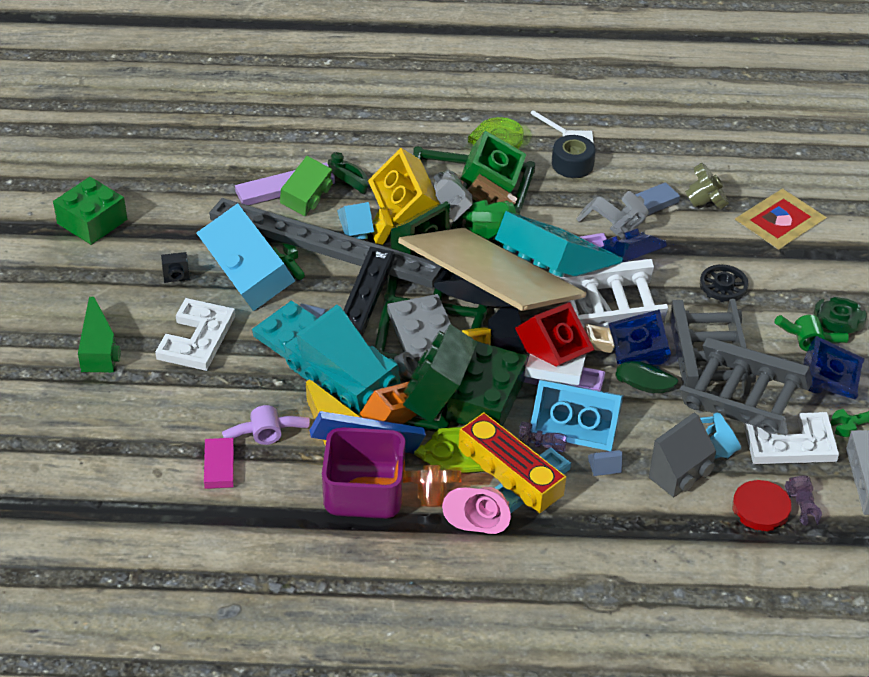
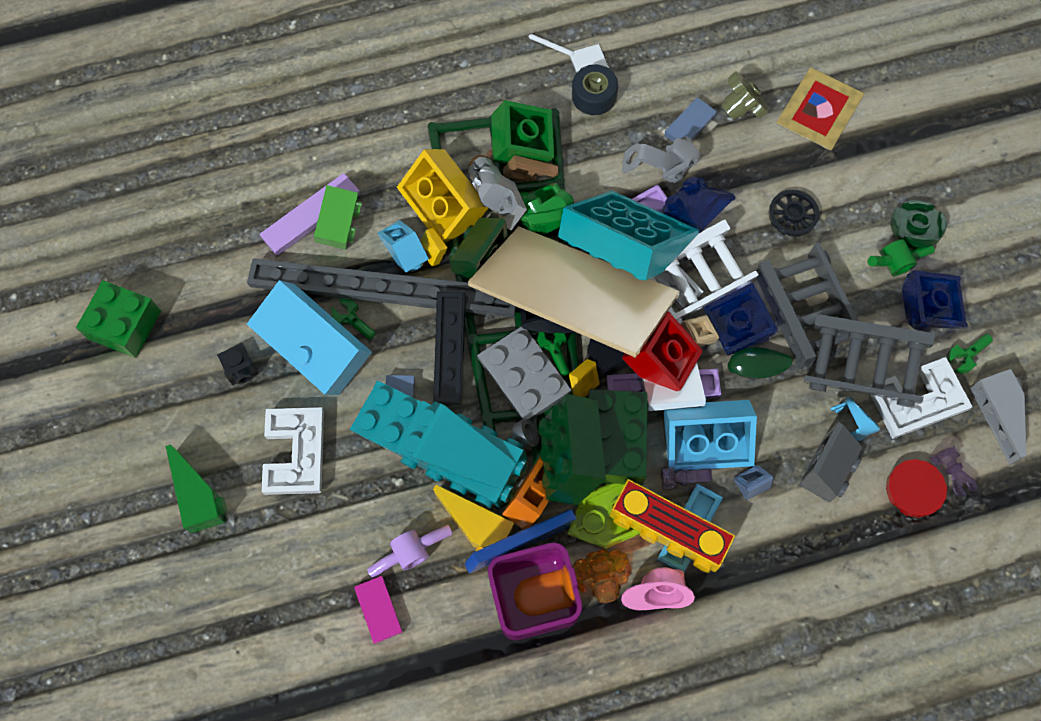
camera: 15 degrees left, 25 degrees up
dark green arm [328,152,368,194] -> none
clear neon green tile [468,117,524,149] -> none
none -> green bar [537,332,570,377]

